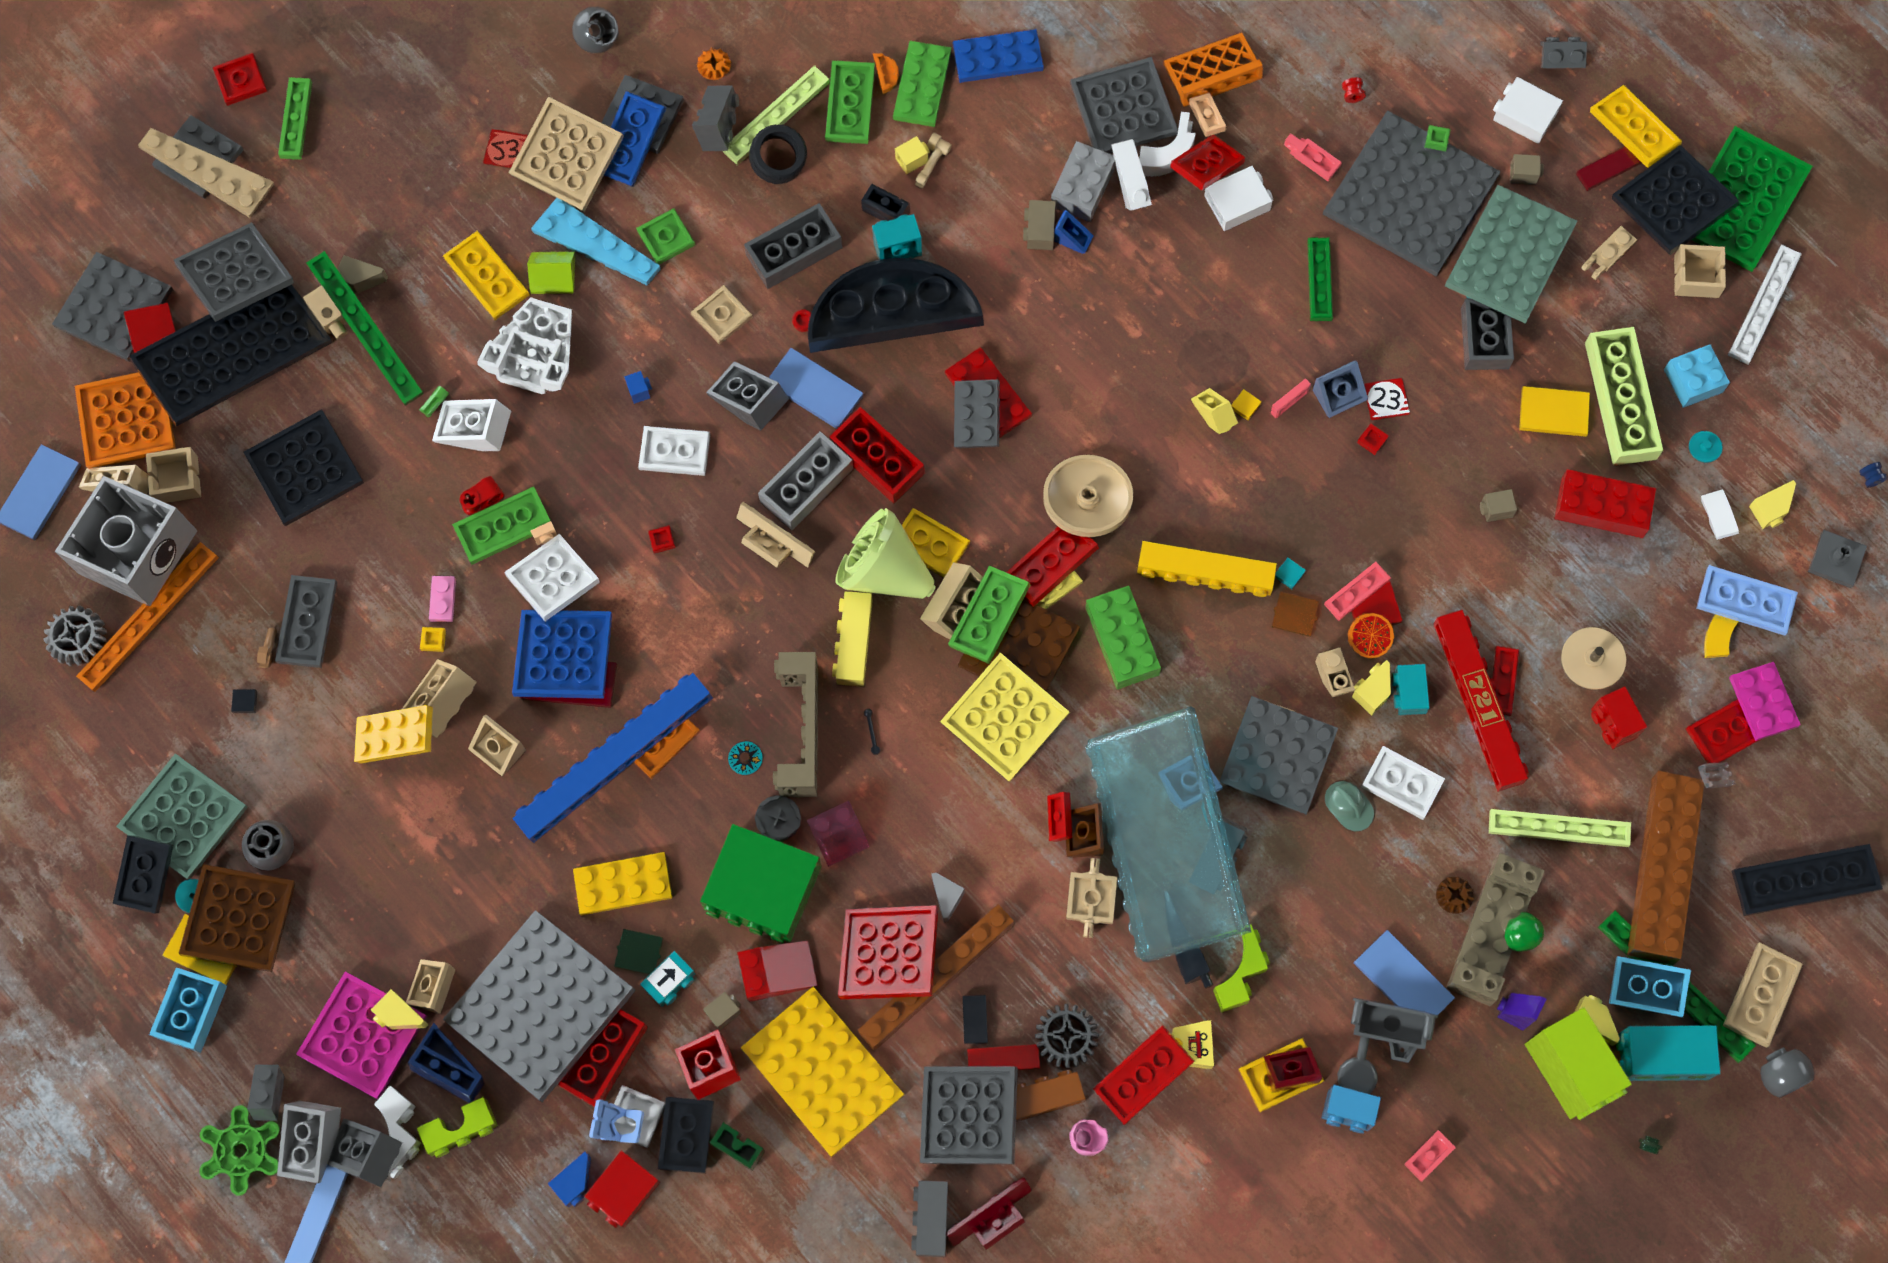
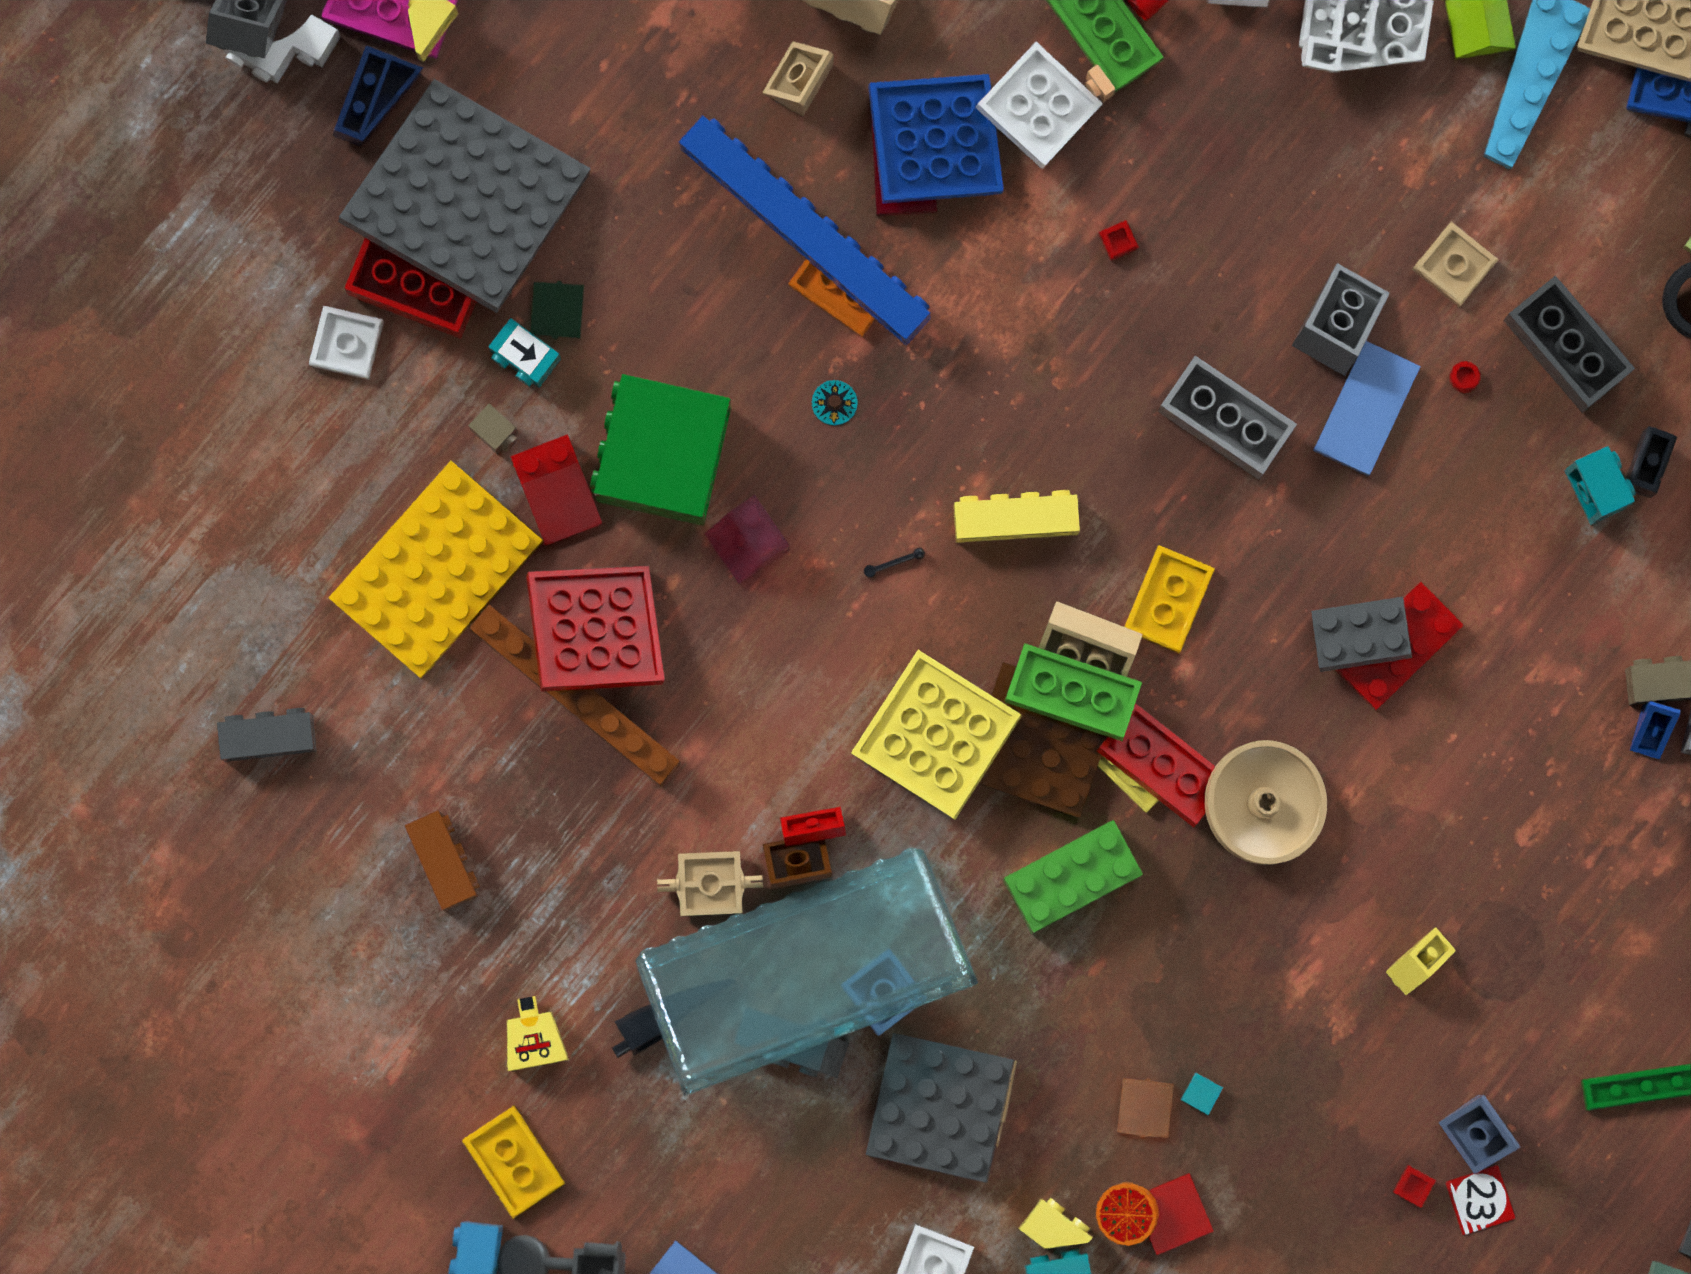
camera: 75 degrees right, 10 degrees up
tan slope [406,959,455,1014] -> none
lime arch [417,1097,498,1158] -> none
blue slope [548,1152,591,1207] -> none
yellow plate [573,852,673,916] -> none
red brick [584,1150,661,1228] -> none
light blue piece [589,1099,644,1143] -> none
blue plate [624,371,652,404] -> none
bright green tile [636,208,695,265] -> none
white tile [638,426,711,476] -> none
black plate [658,1097,714,1174] -> none
red brick [675,1029,741,1100] -> none
dark green brick [710,1122,765,1171] -> none
tan bracket [737,502,815,568] -> none
dark grey tile [755,795,801,842] -> none
dark tan plate [773,652,818,797] -> none
black plate [808,258,984,353] -> none
red brick [829,407,925,504] -> none
yellowish green cone [836,508,936,599] -> none
dark grey plate [920,1066,1018,1165] -> none
light grey slope [931,873,965,922] -> none
dark red bracket [946,1177,1032,1250] -> none
black tile [962,995,988,1044] -> none
red tile [967,1044,1040,1070] -> none
dark grey gear [1035,1003,1099,1068] -> none
bright pink hair [1069,1119,1108,1156] -> none
red tile [1093,1025,1195,1125] -> none
yellow brick [1137,541,1277,597] -> none
lime arch [1213,924,1270,1013] -> none
yellow tile [1231,389,1262,420] -> none
dark red slope [1264,1047,1322,1093] -> none
coral tile [1270,378,1311,418] -> none
tan slope [1315,648,1355,697] -> none
coral tile [1324,562,1391,621] -> none
sand green piece [1324,781,1374,831] -> none

